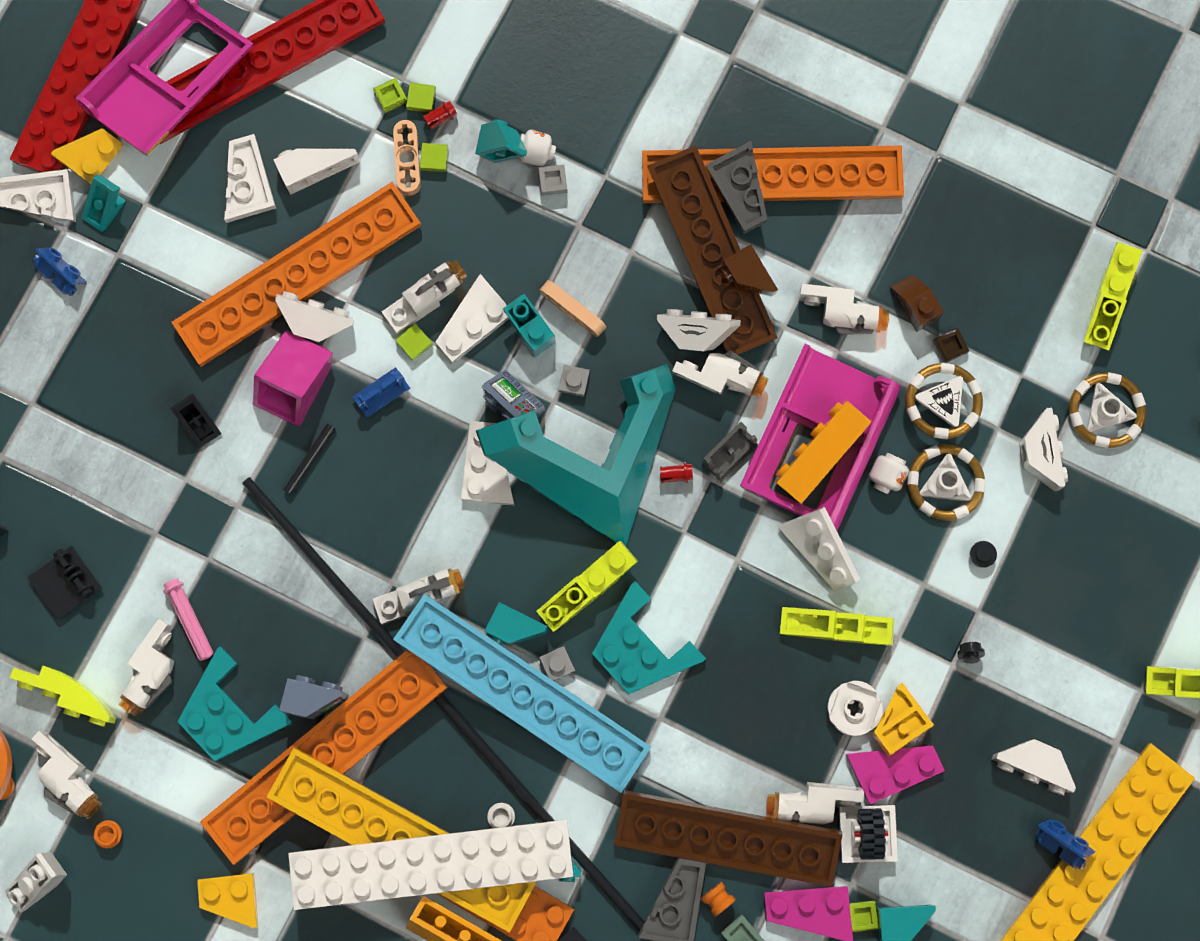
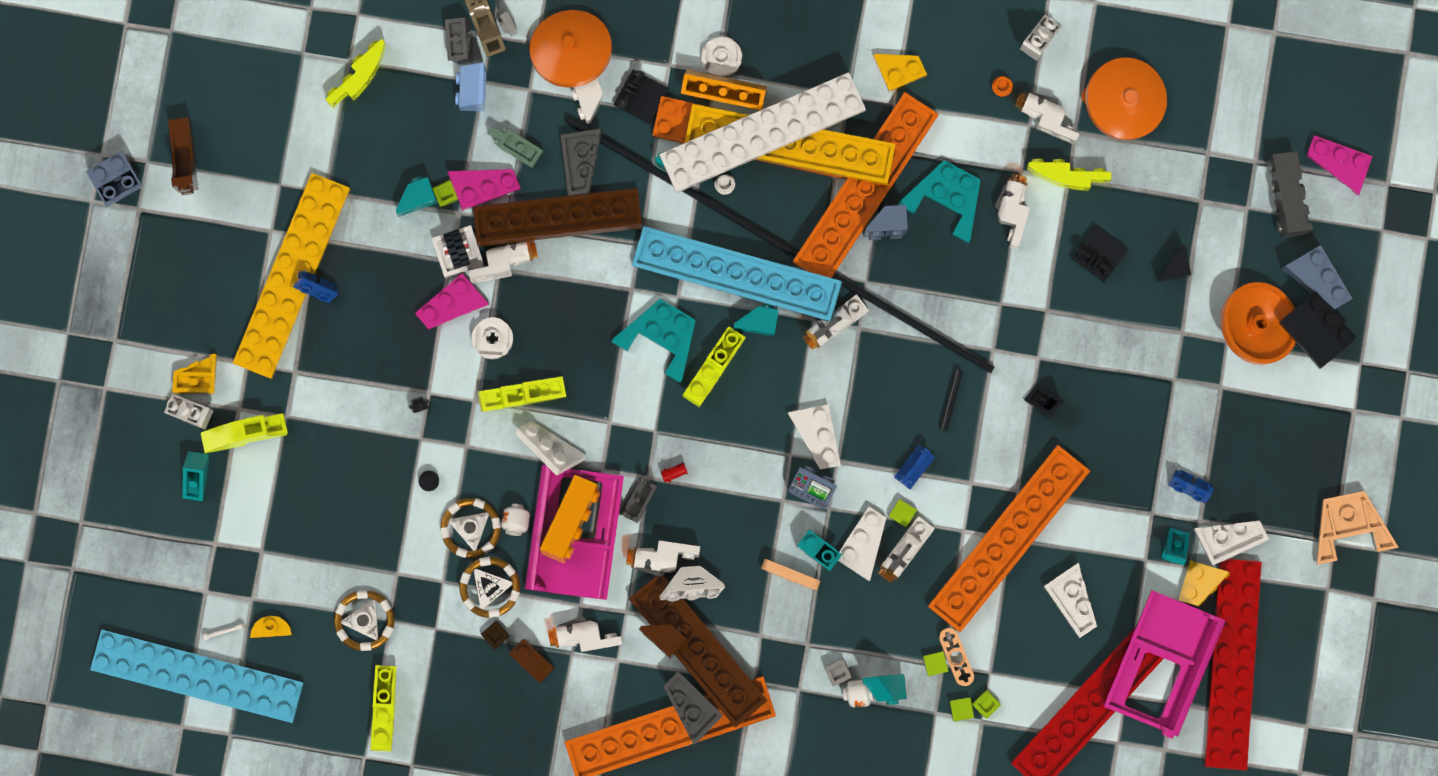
camera: 155 degrees right, 5 degrees up
bright pink axle [163,578,213,661] -> none
dark pink slope [252,330,333,427] -> none
white slope [274,149,360,195] -> none
white slope [275,291,354,342] -> none
red pin [423,101,457,130] -> none
teal wedge [476,364,676,546] -> none
light grey plate [539,646,575,681] -> none
light grey plate [558,365,590,397] -> none
orange wheel [701,882,736,917] -> none
yellow wing [872,682,934,757] -> none
white slope [992,739,1076,796] -> none
white slope [1019,408,1068,491] -> none

